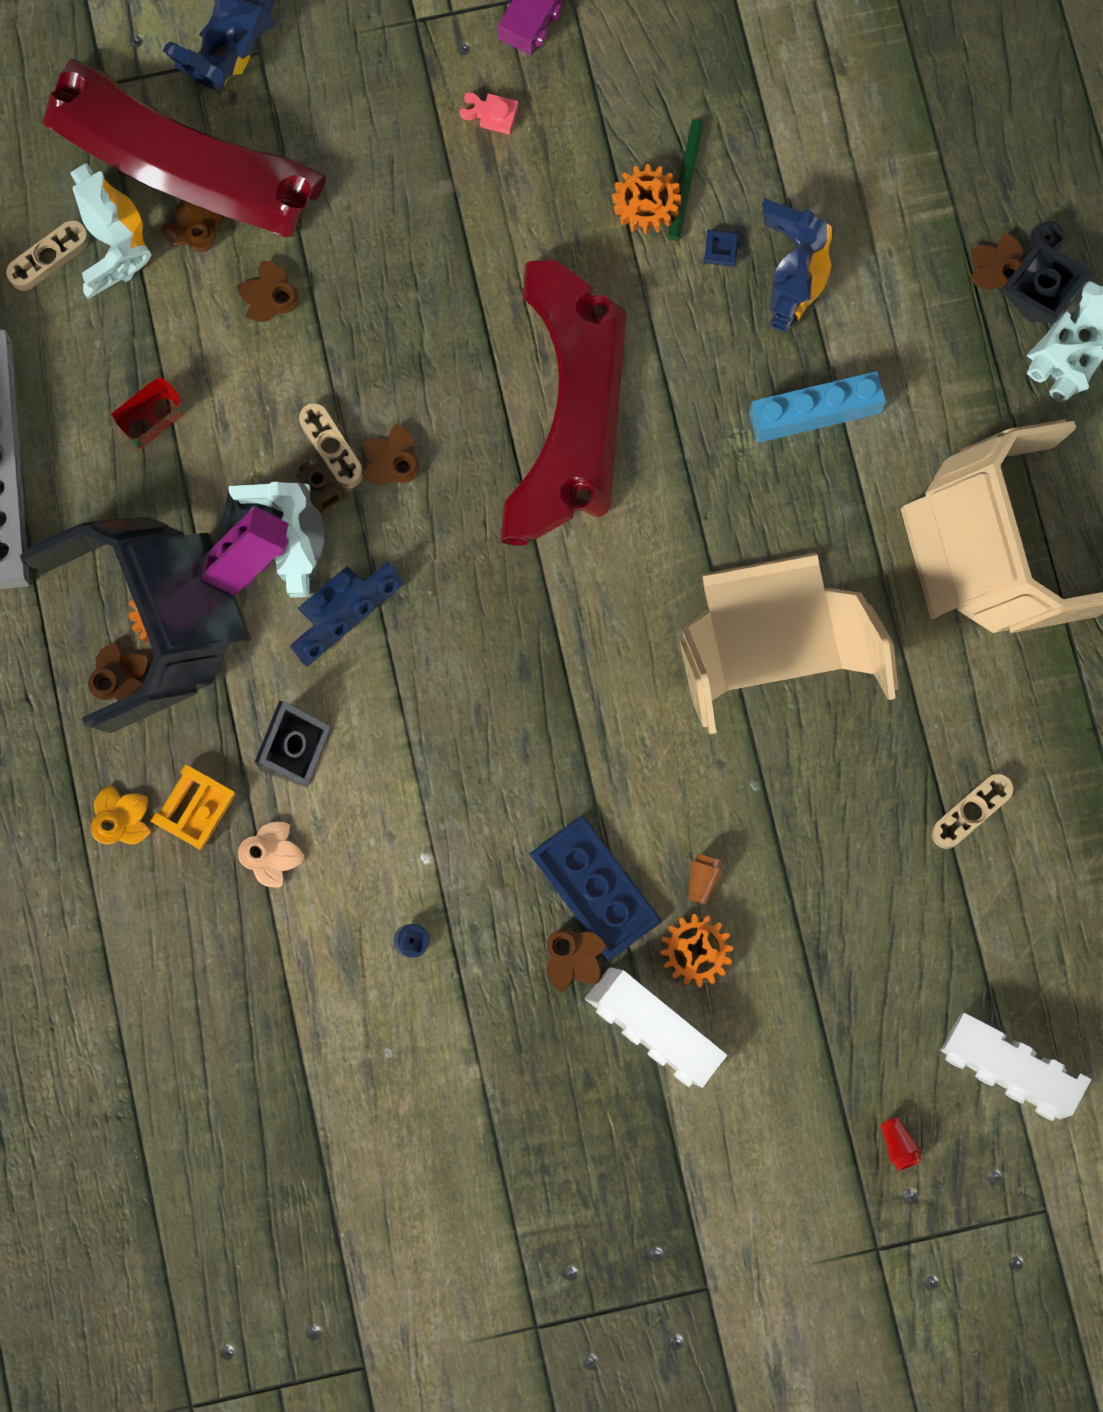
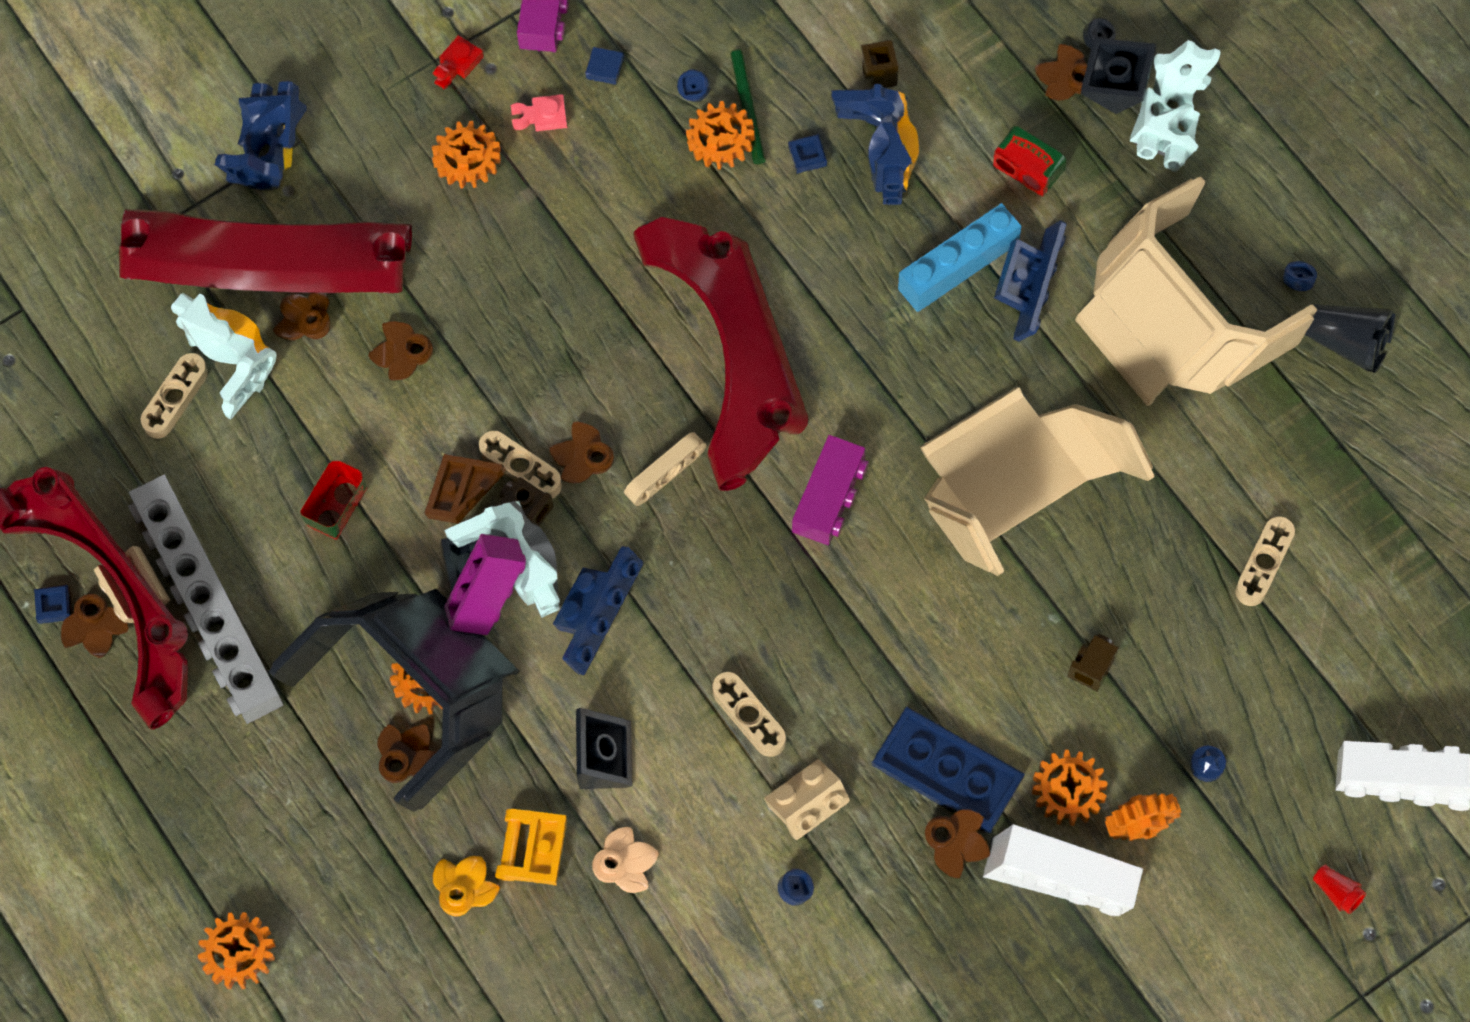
camera: 20 degrees left, 10 degrees down
dark orange cone [687,853,723,905] -> none
none -> reddish brown wing [424,454,506,524]
none -> orange gear [432,121,501,189]
none -> red plate [433,35,484,90]
none -> dark blue tile [585,47,624,85]
none -> tan beam [624,432,707,506]
none -> dark blue tile [677,69,710,102]
none -> tan beam [712,672,786,757]
none -> tan bracket [764,759,850,840]
none -> magenta brick [792,435,869,546]
none -> dark brown brick [861,40,898,88]
none -> red piece [993,126,1066,197]
none -> dark blue bracket [994,220,1067,342]
none -> dark brown brick [1067,634,1119,692]
none -> orange gear [1105,793,1182,841]
none -> dark blue tile [1190,746,1226,782]

